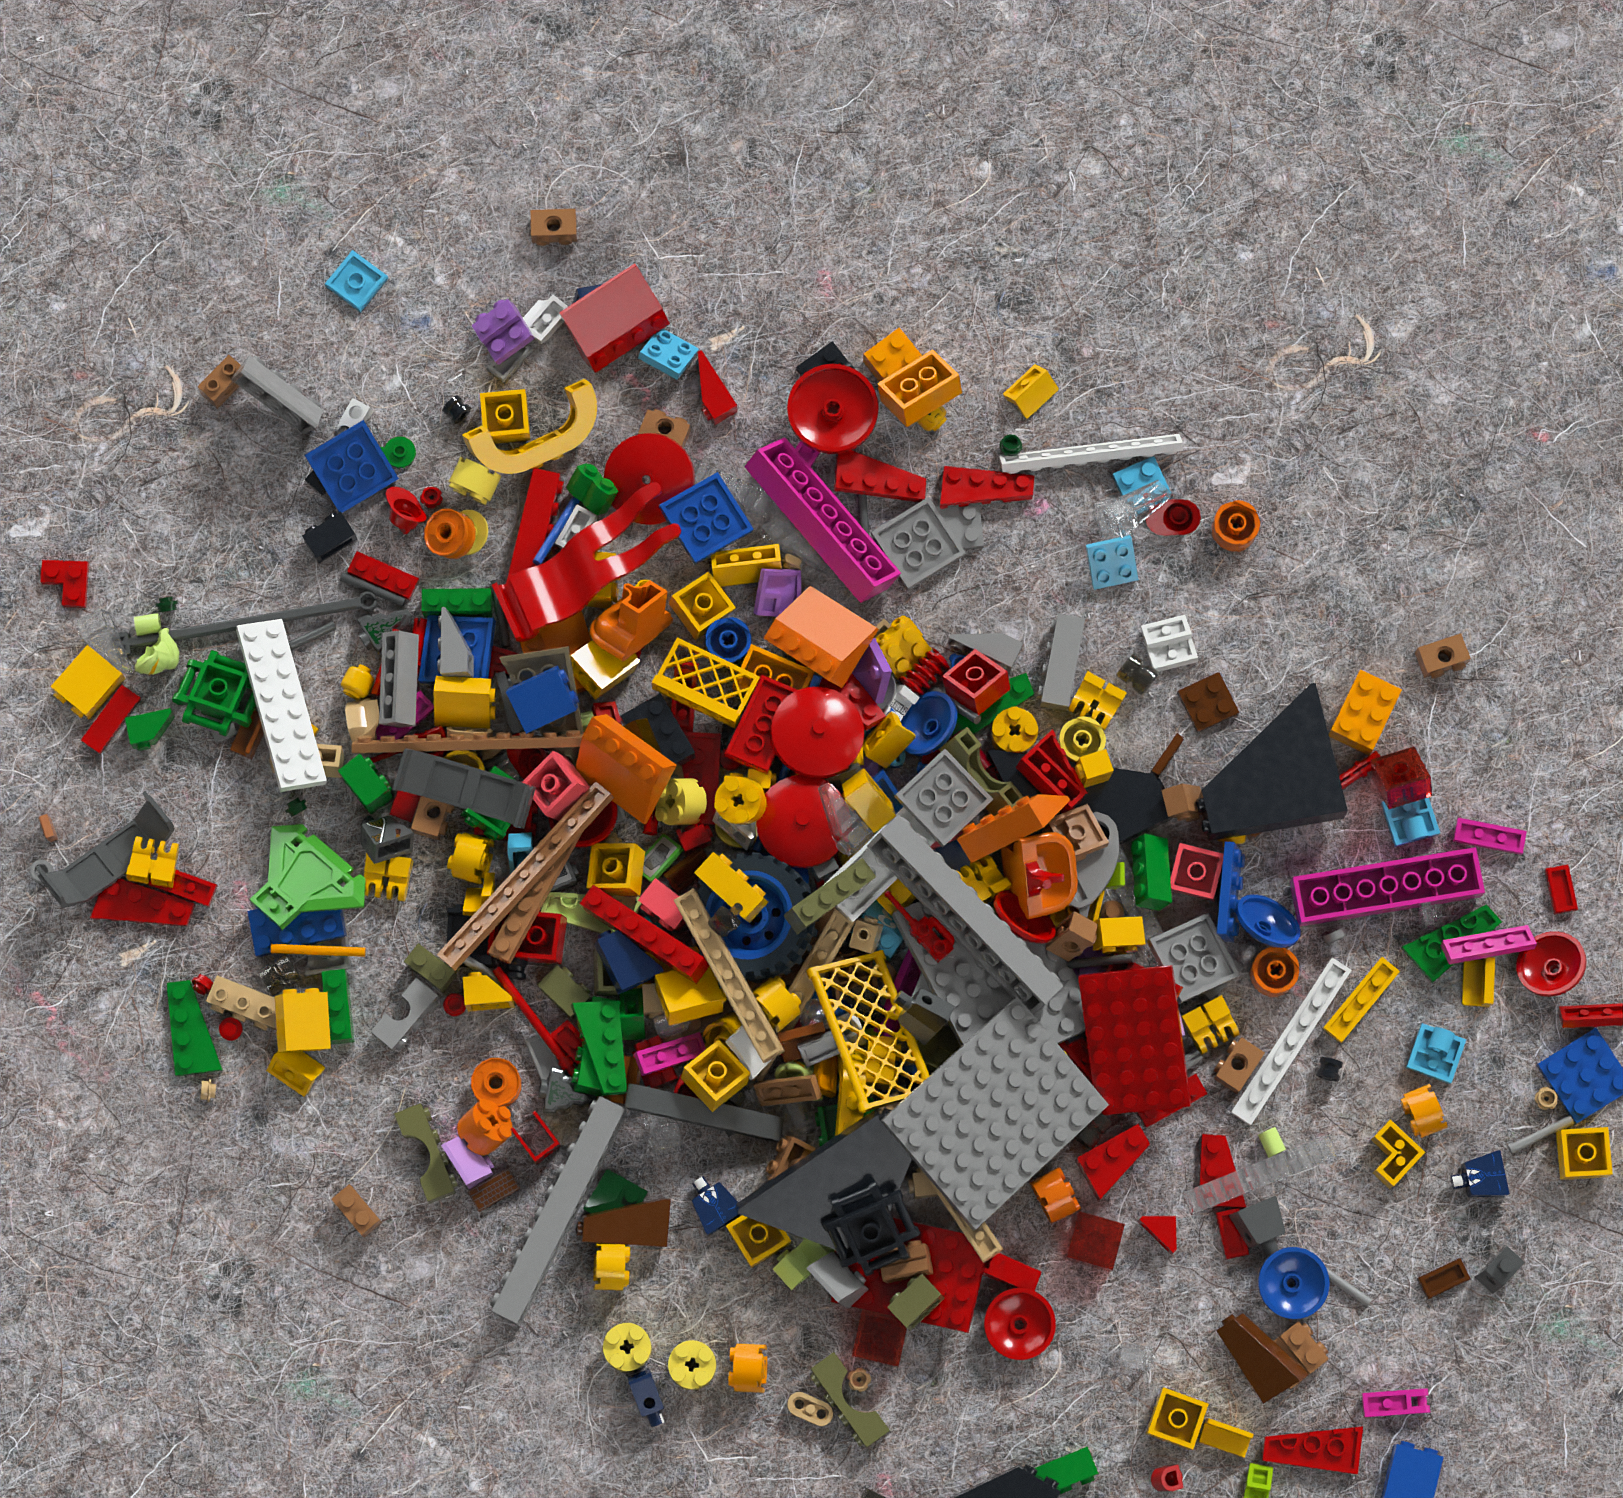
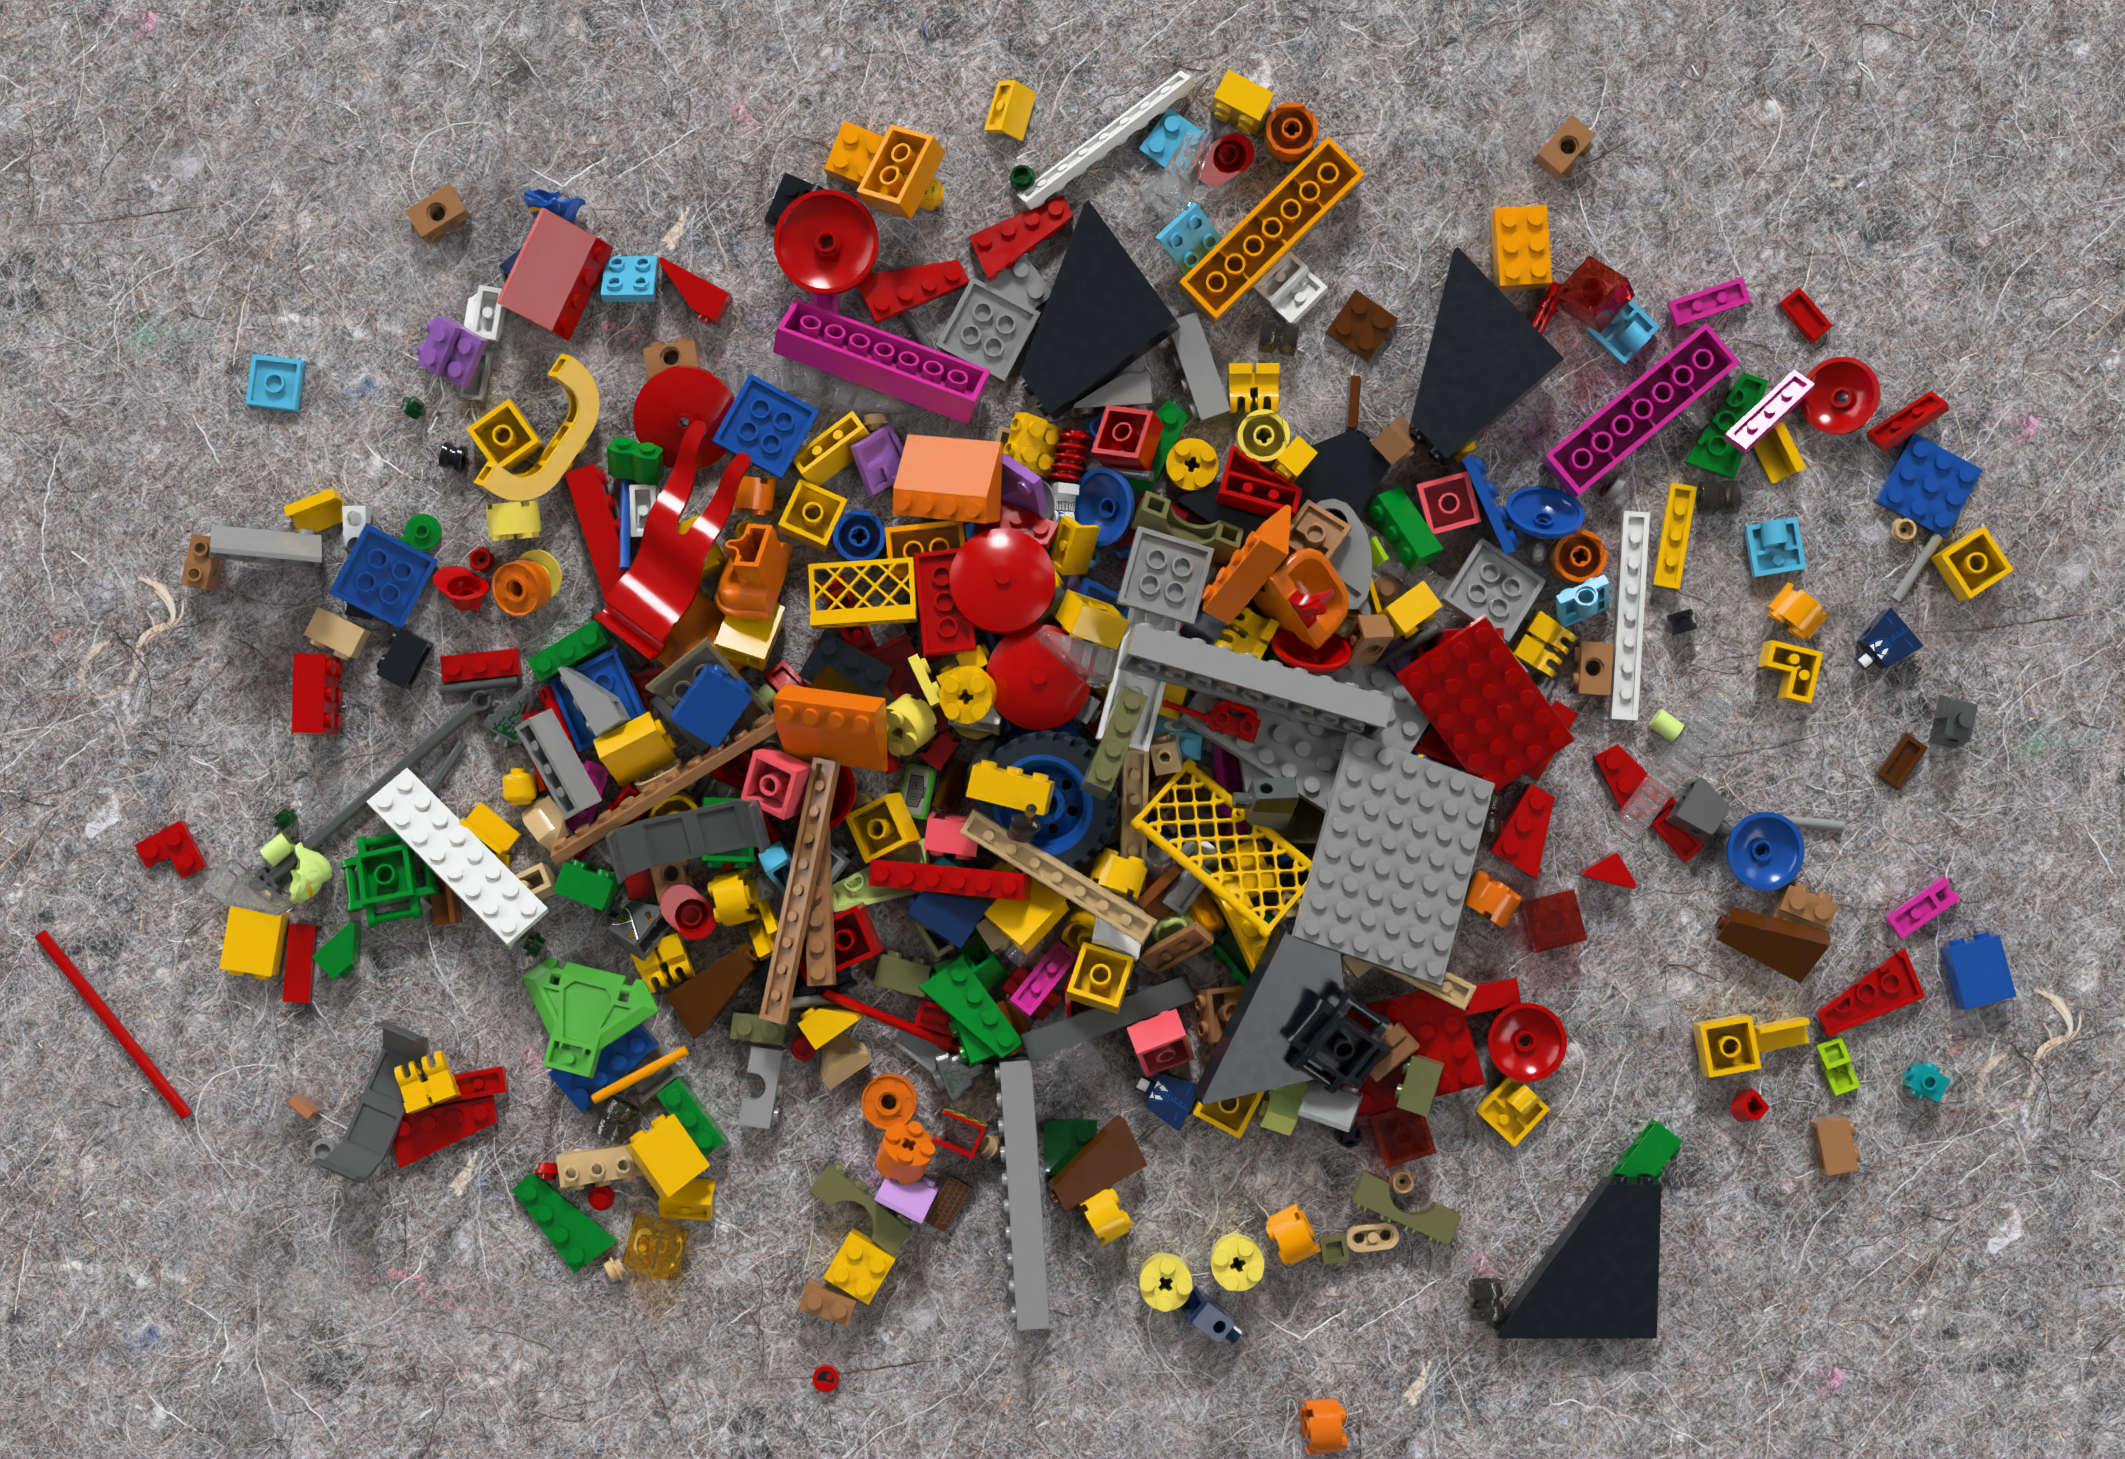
camera: 25 degrees left, 10 degrees up
none -> yellow panel [283,488,345,533]
none -> red brick [291,653,344,735]
none -> tan brick [304,607,372,661]
none -> dark green plate [400,396,426,420]
none -> yellow panel [459,802,522,855]
none -> blue hair [524,189,586,223]
none -> clear yellow slope [622,1212,690,1280]
none -> red piece [659,884,716,940]
none -> reddish brown slope [666,942,761,1039]
none -> orange brick [731,476,776,515]
none -> red tile [812,1364,839,1393]
none -> tan slope [820,1034,873,1090]
none -> yellow brick [823,1227,898,1305]
none -> light yellow plate [908,654,940,709]
none -> tan plate [978,1135,1001,1160]
none -> black slope [1020,200,1180,420]
none -> coral brick [1127,1009,1195,1078]
none -> light orange brick [1178,136,1365,325]
none -> yellow brick [1211,69,1275,135]
none -> olive plate [1319,1233,1350,1265]
none -> black wheel [1334,1122,1362,1148]
none -> yellow plate [1475,1076,1550,1147]
none -> medium azure plate [1556,575,1609,628]
none -> clear smoke wheel [1696,481,1741,515]

